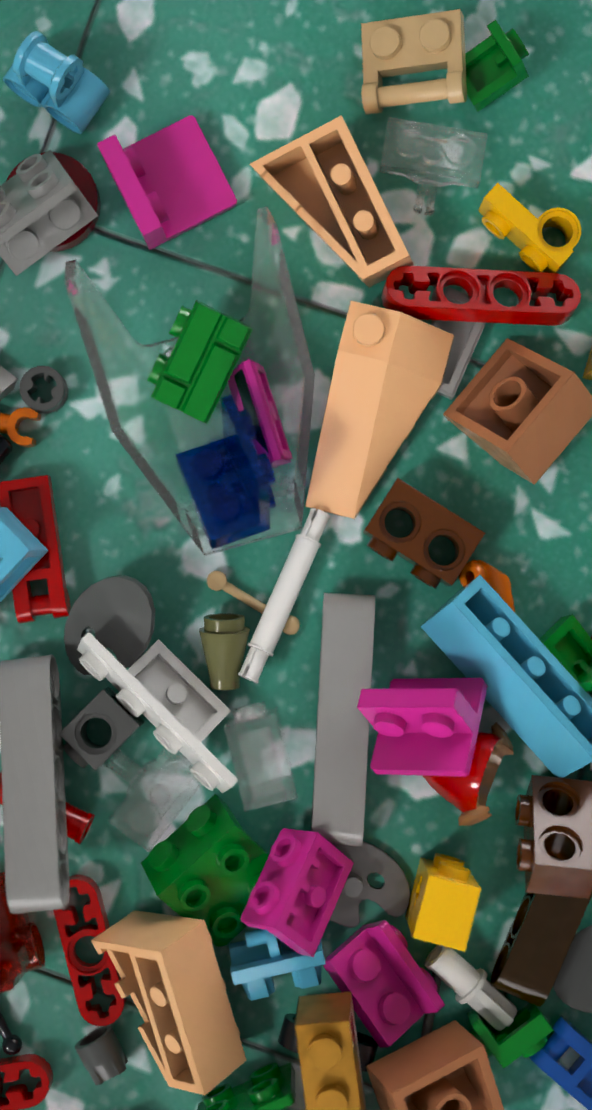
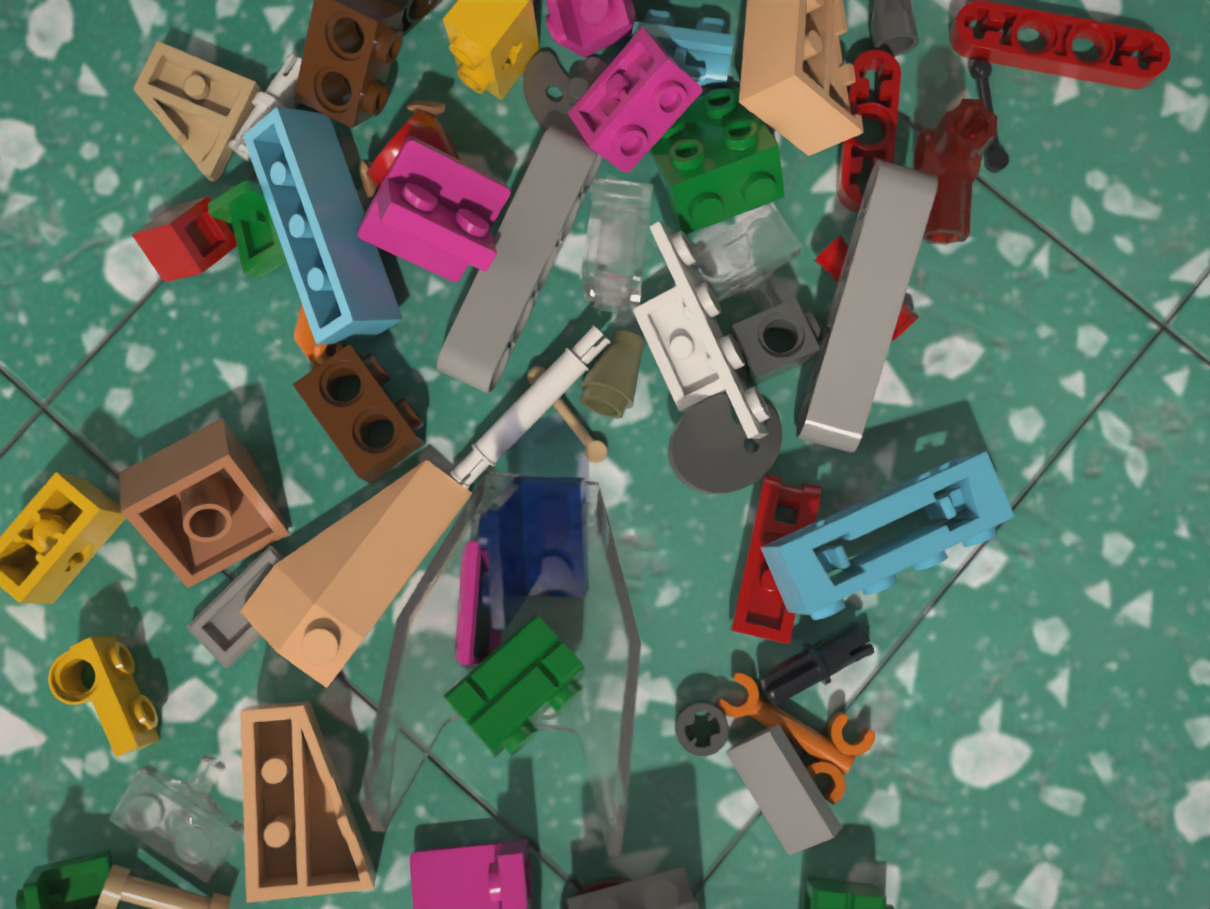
camera: 155 degrees left, 5 degrees down
red beam [381,265,581,326] -> none

